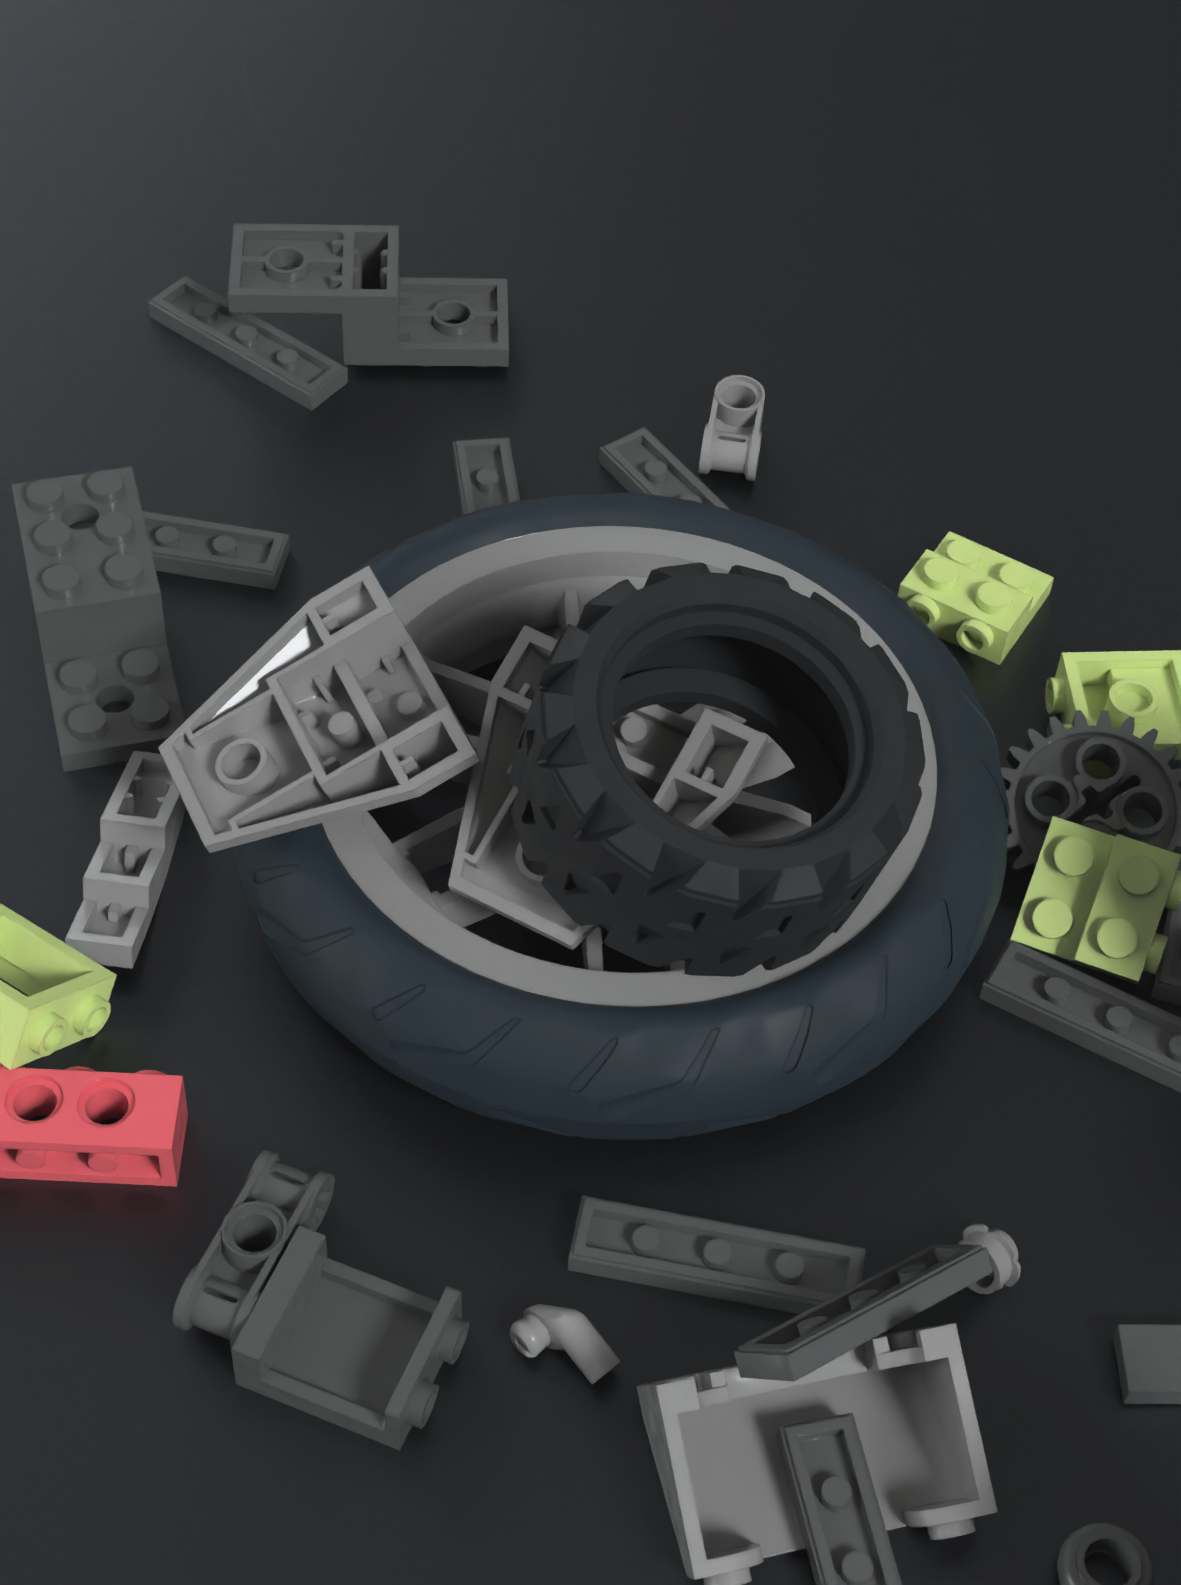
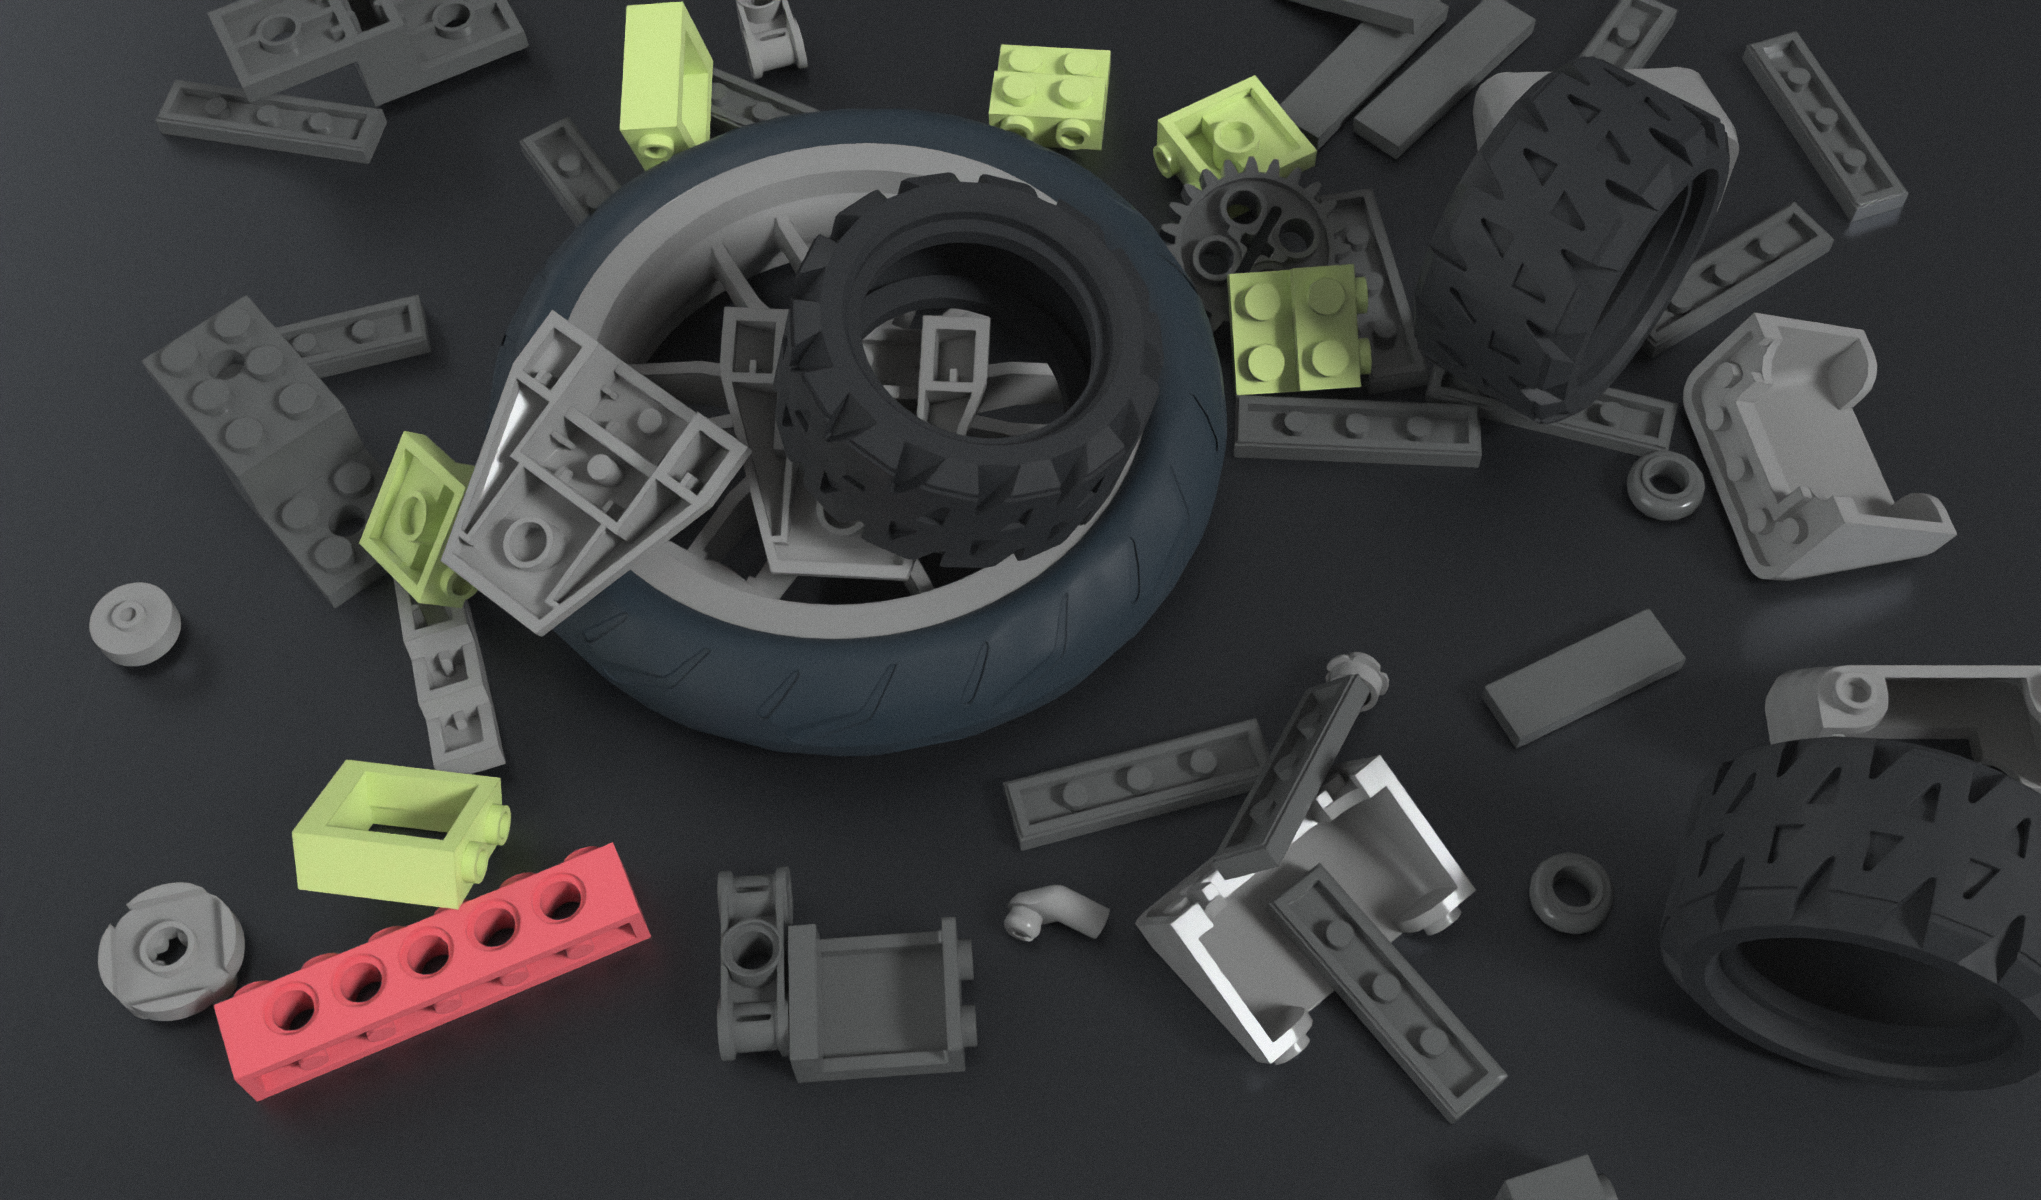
camera: 20 degrees left, 10 degrees up
none -> yellowish green plate [359,431,478,608]
none -> yellowish green window [620,1,713,171]

